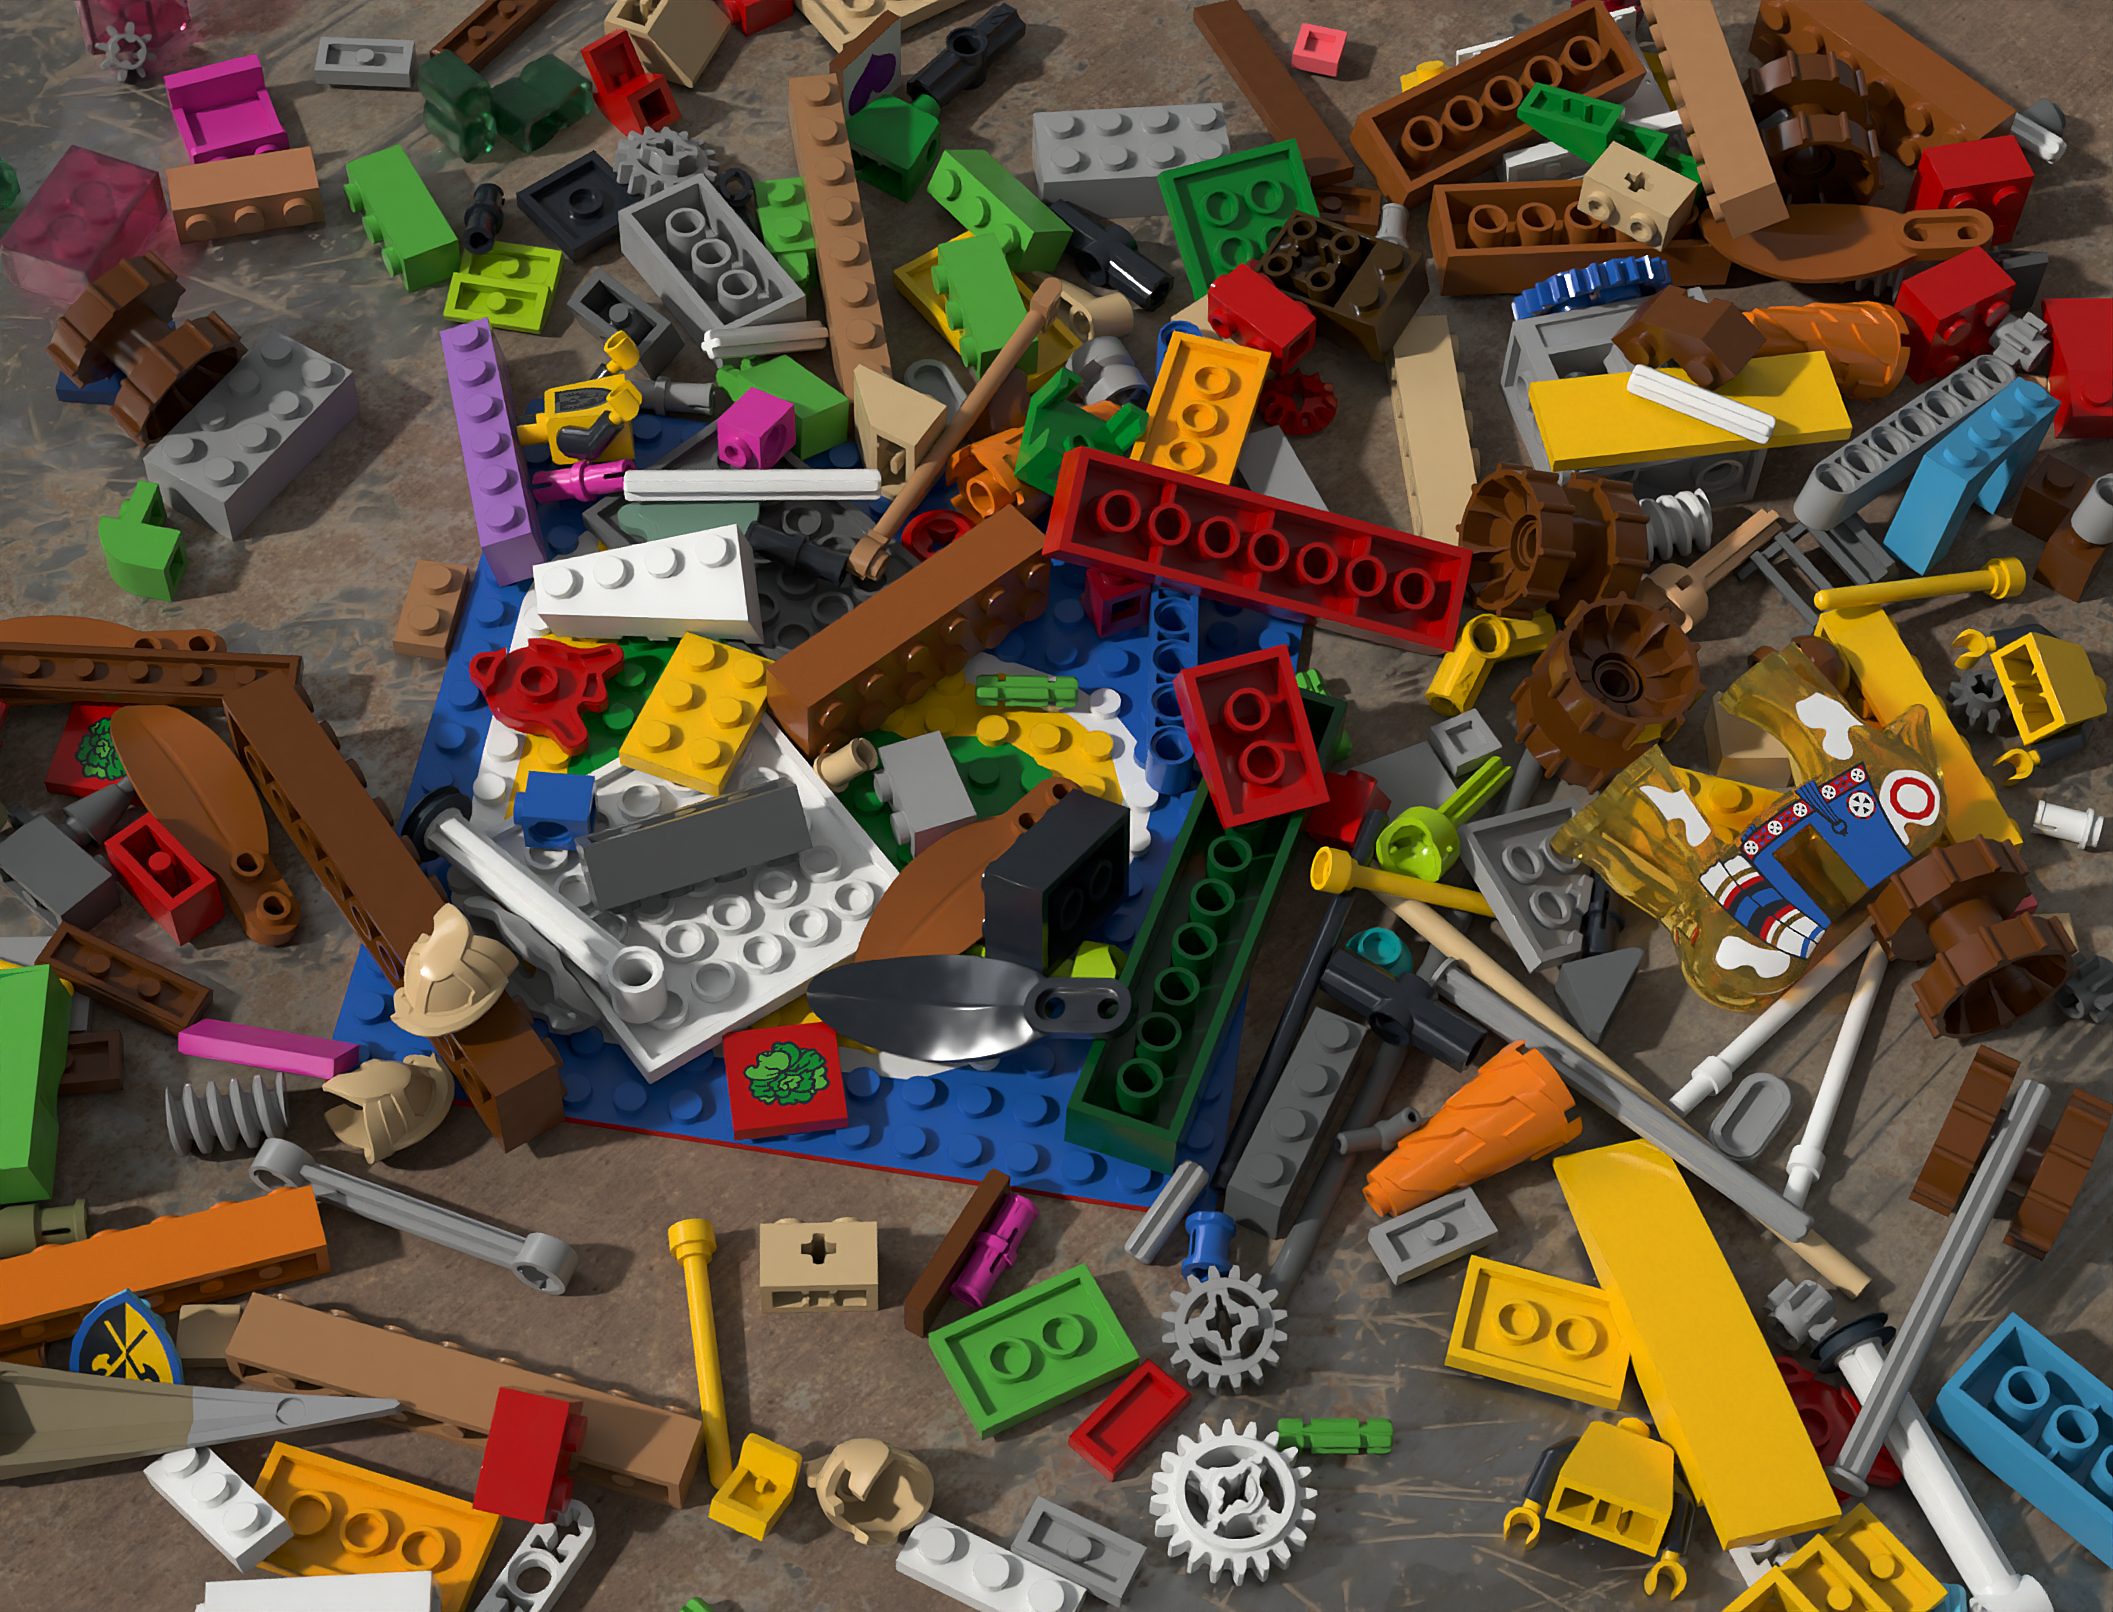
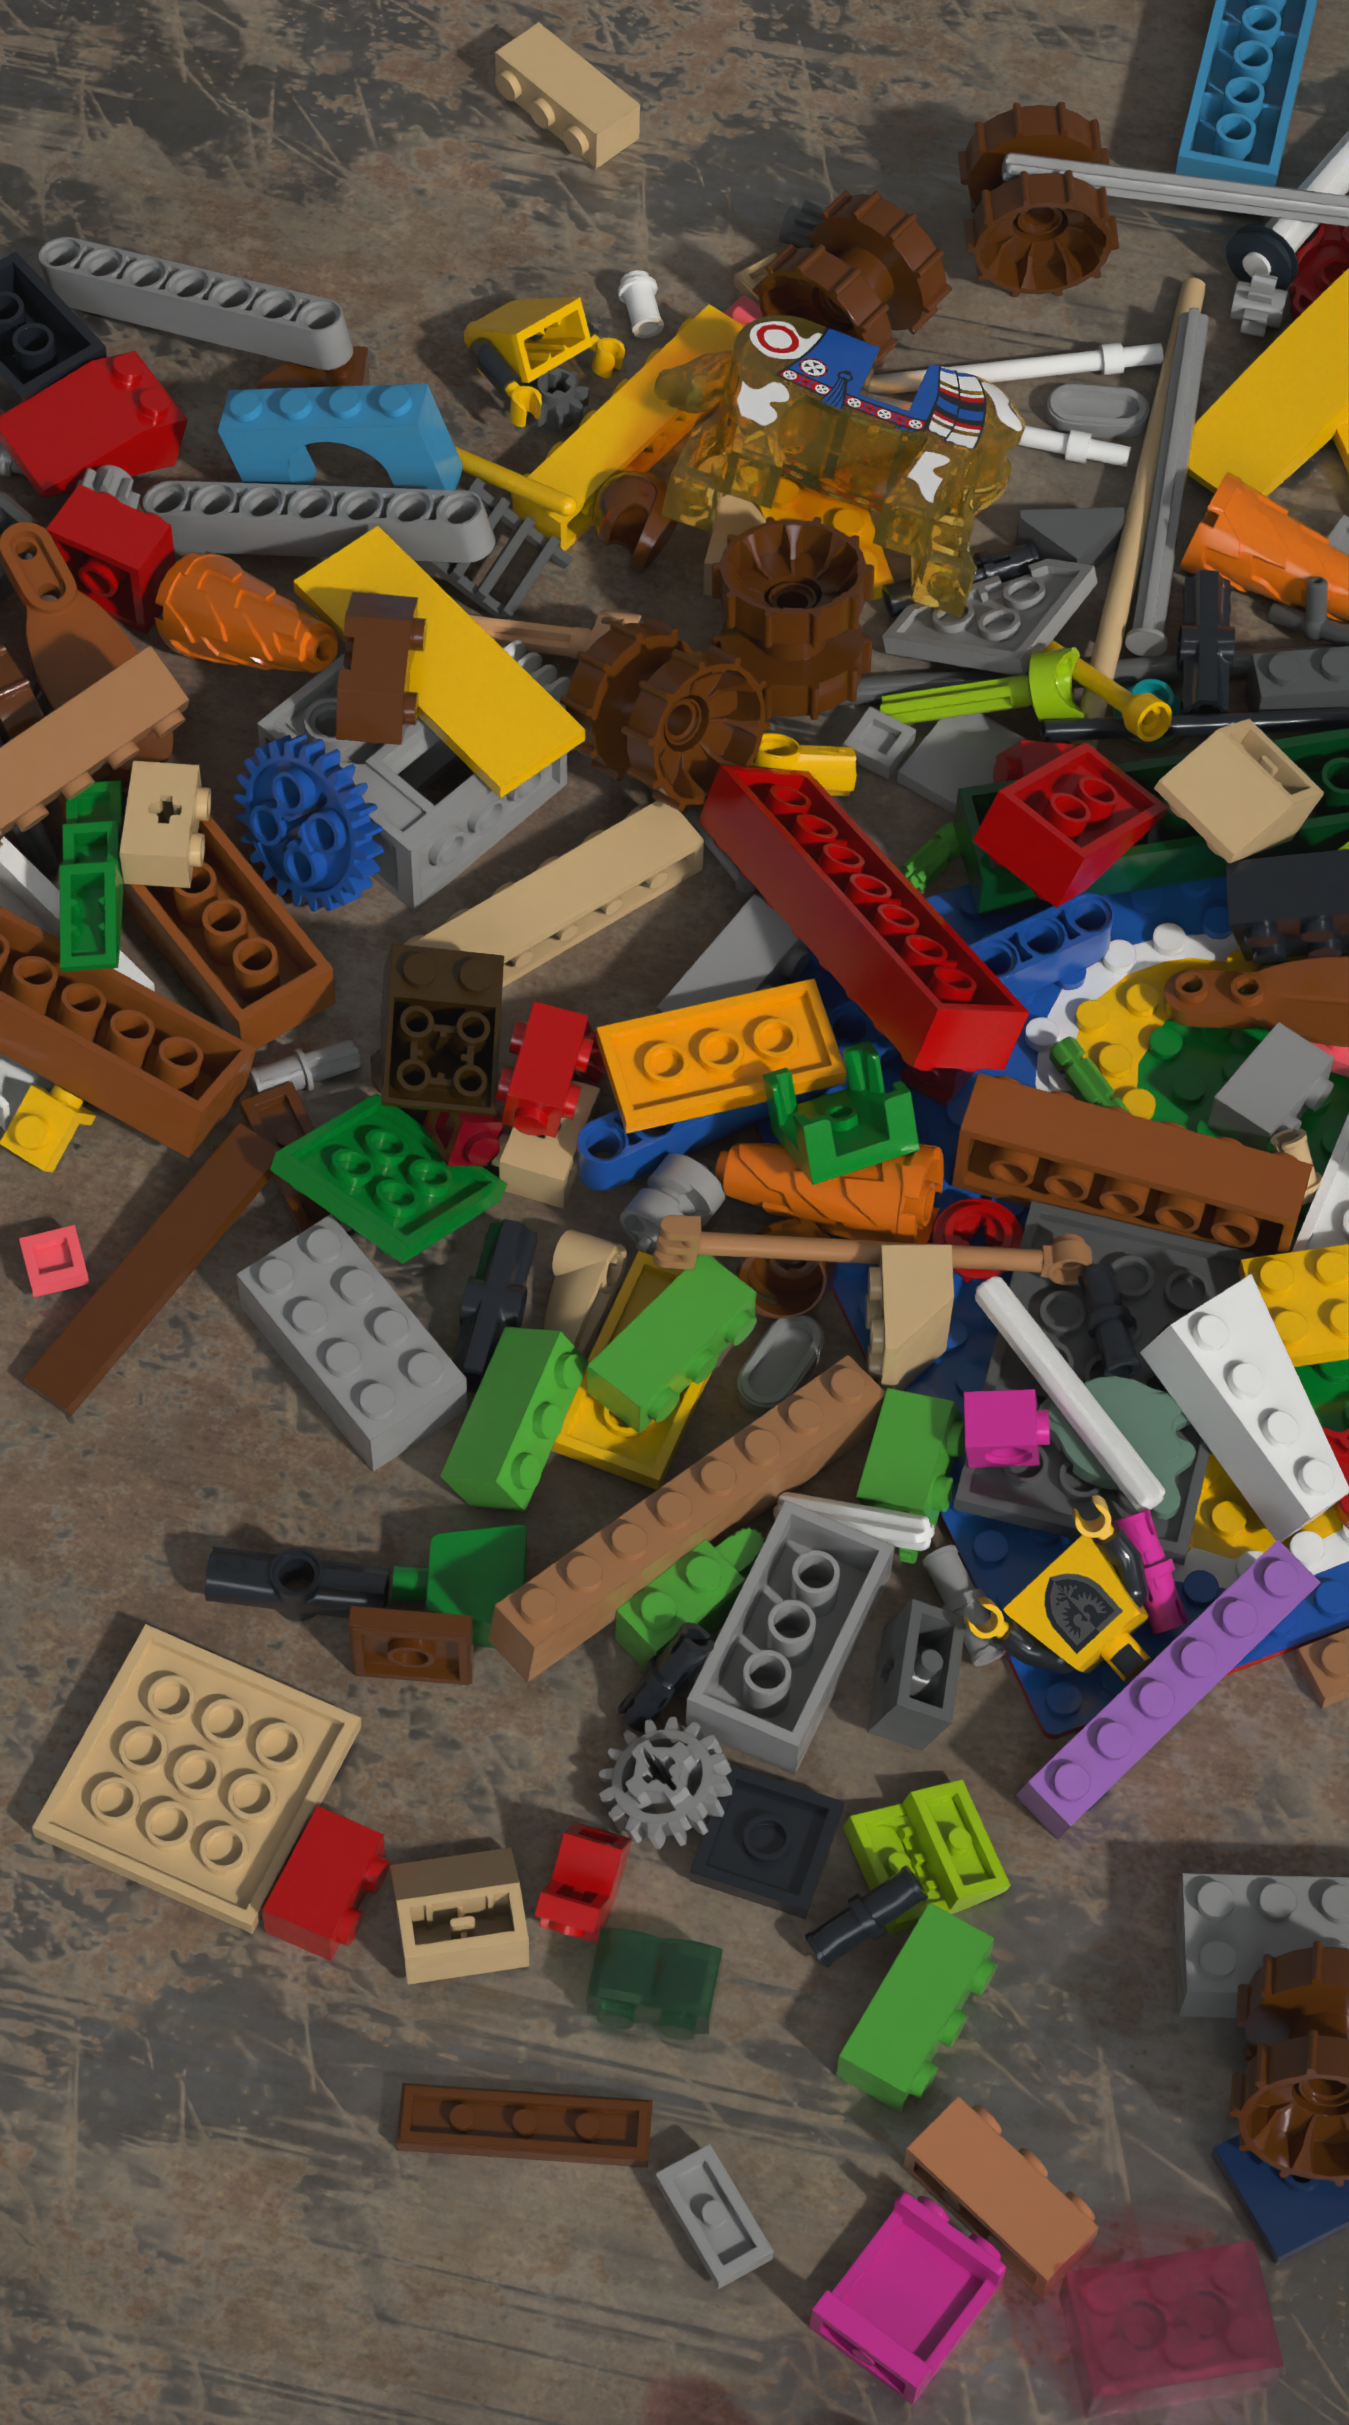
camera: 120 degrees left, 5 degrees up
clear green brick [418,49,497,164] -> none
white axle [1627,364,1776,445] -> none
none -> tan slope [1154,719,1324,864]

